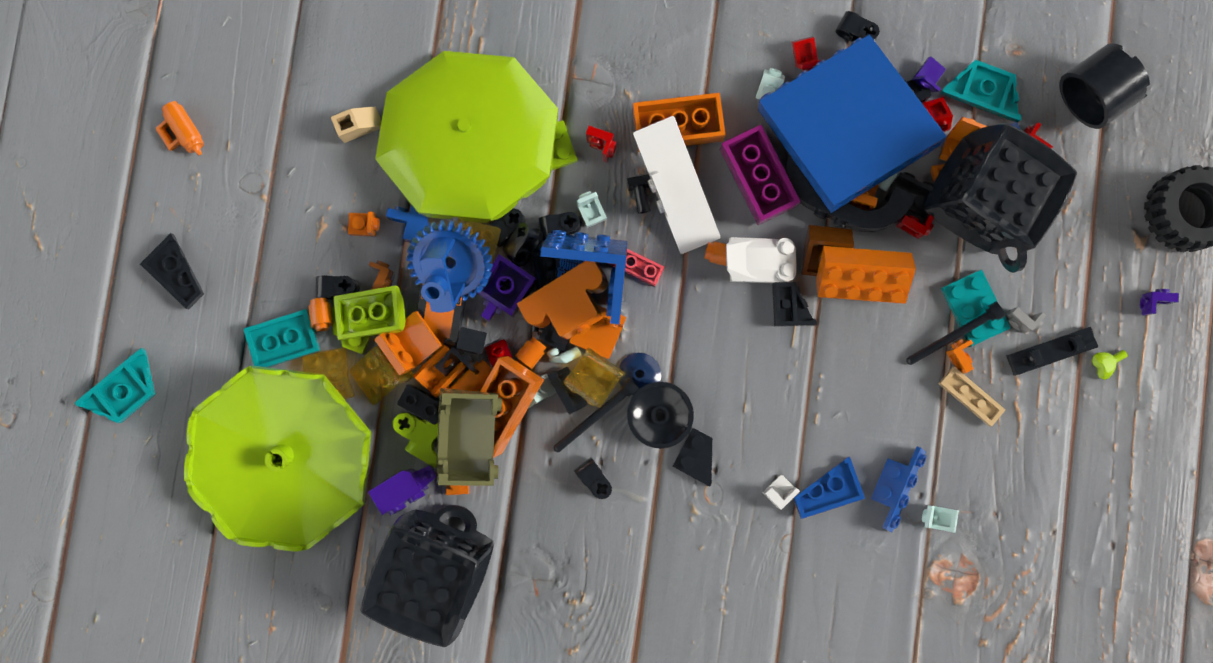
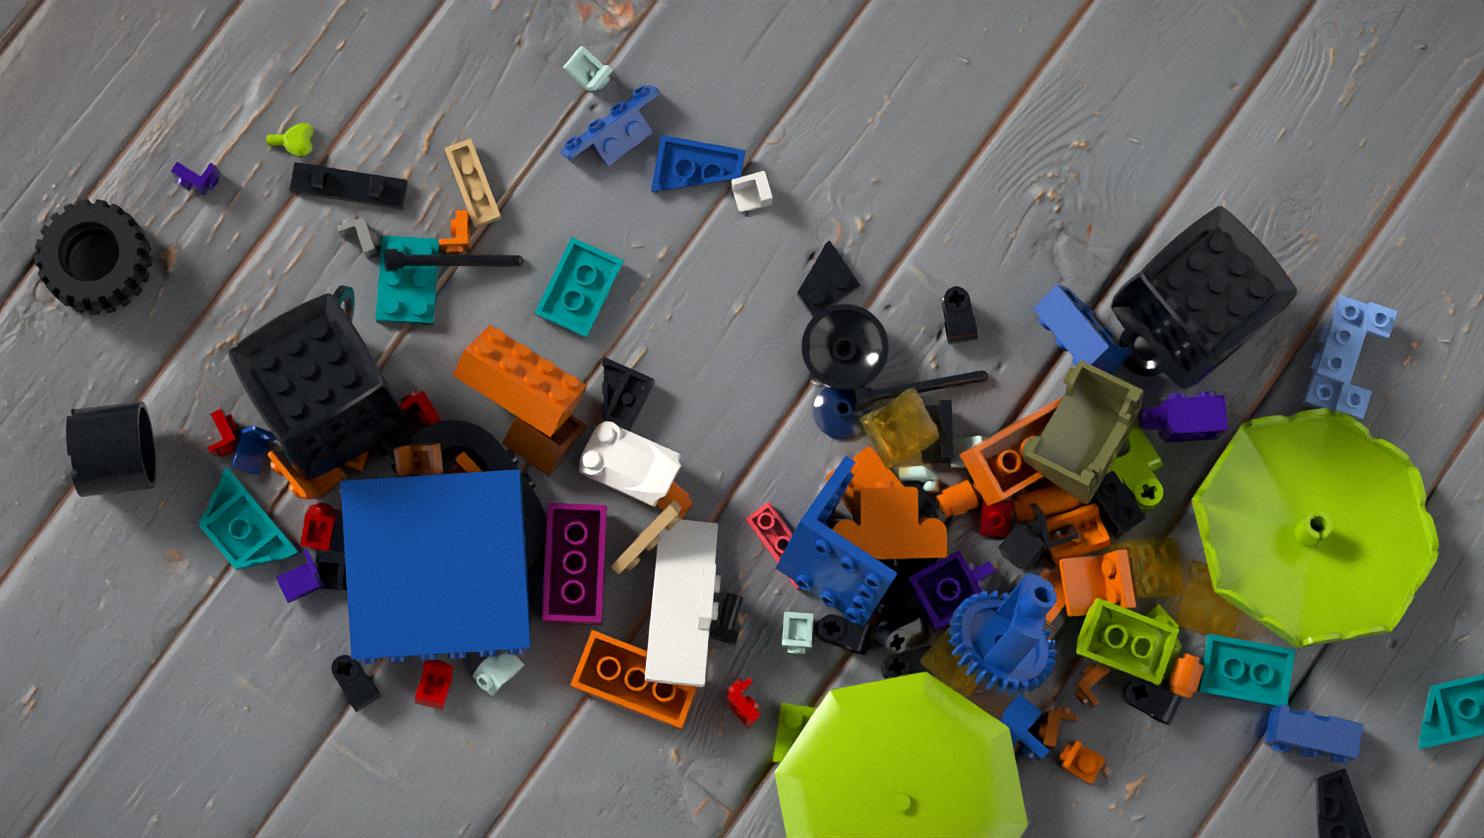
camera: 155 degrees left, 5 degrees down
none -> dark orange bracket [394,443,443,477]
none -> teal plate [534,237,624,339]
none -> tan plate [610,500,682,575]
none -> wedge [1033,285,1133,374]
none -> dark orange bracket [1037,706,1079,749]
none -> blue wedge [1264,704,1363,764]
none -> light blue bracket [1302,295,1398,420]

